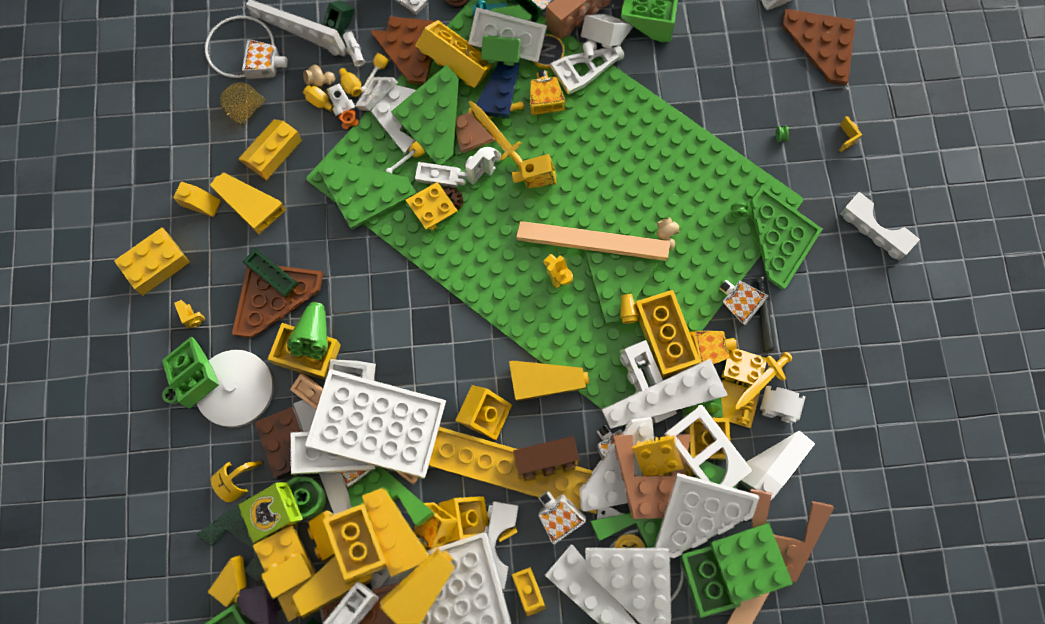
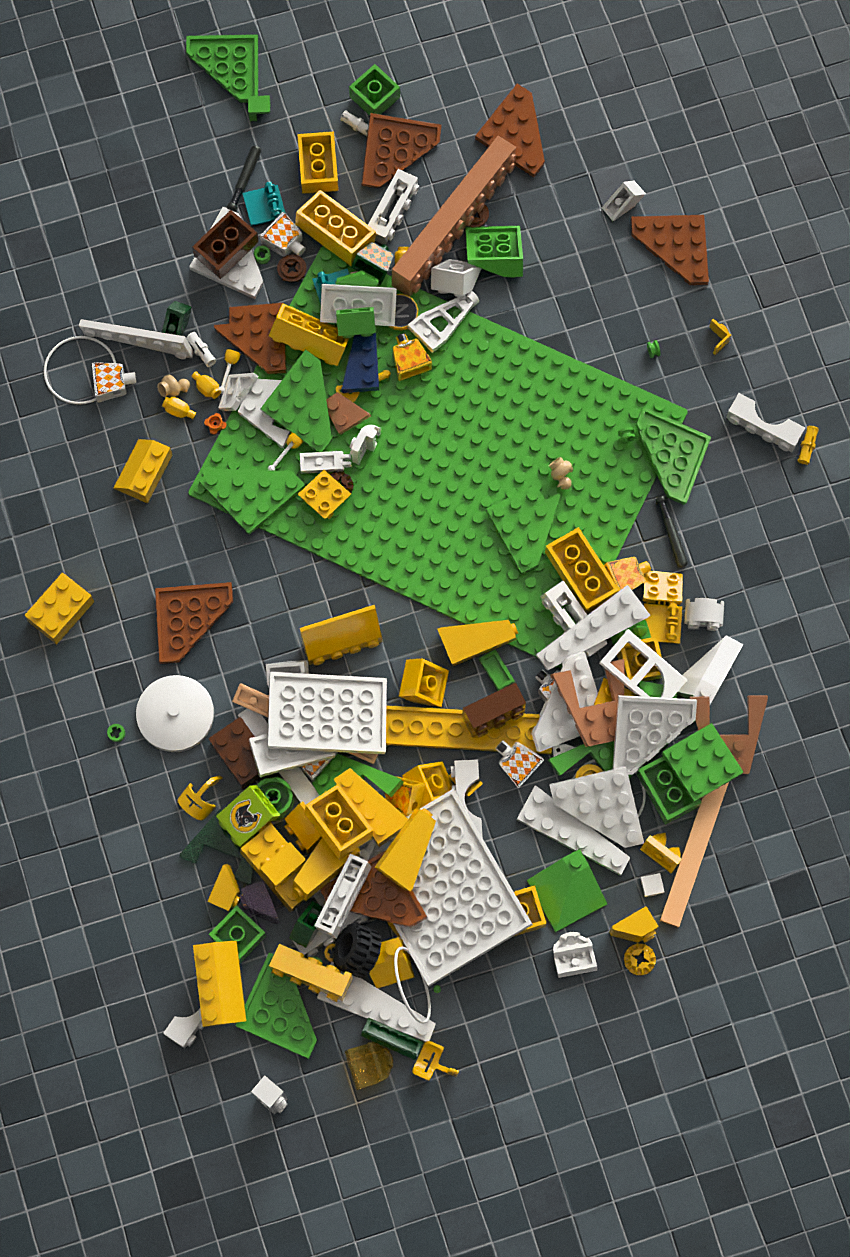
camera: 15 degrees left, 0 degrees up
bright green slope [162,337,219,409] -> none
yellow slope [173,181,222,217] -> none
yellow bracket [174,300,205,328] -> none
yellow slope [210,172,286,235] -> none
clear yellow slope [220,82,265,126] -> none
dark green plate [243,248,298,298] -> none
yellow brick [268,323,341,381] -> none
bright green cone [287,302,328,360] -> none
white plate [327,84,355,116] -> none
yellow sword [469,101,523,170] -> none
yellow torso [512,154,557,188] -> none
yellow slope [512,567,546,617] -> none
light nougat tile [517,221,670,261] -> none
yellow hips [543,254,573,288] -> none
white arm [582,41,597,61] -> none
yellow cone [620,294,639,324] -> none
yellow hinge [632,434,684,476] -> none
torso [719,280,769,325] -> none
yellow sword [735,352,792,409] -> none
none -> yellow slope [300,605,382,665]
none -> bright green tile [479,649,515,691]
none -> yellow pin [798,426,819,465]

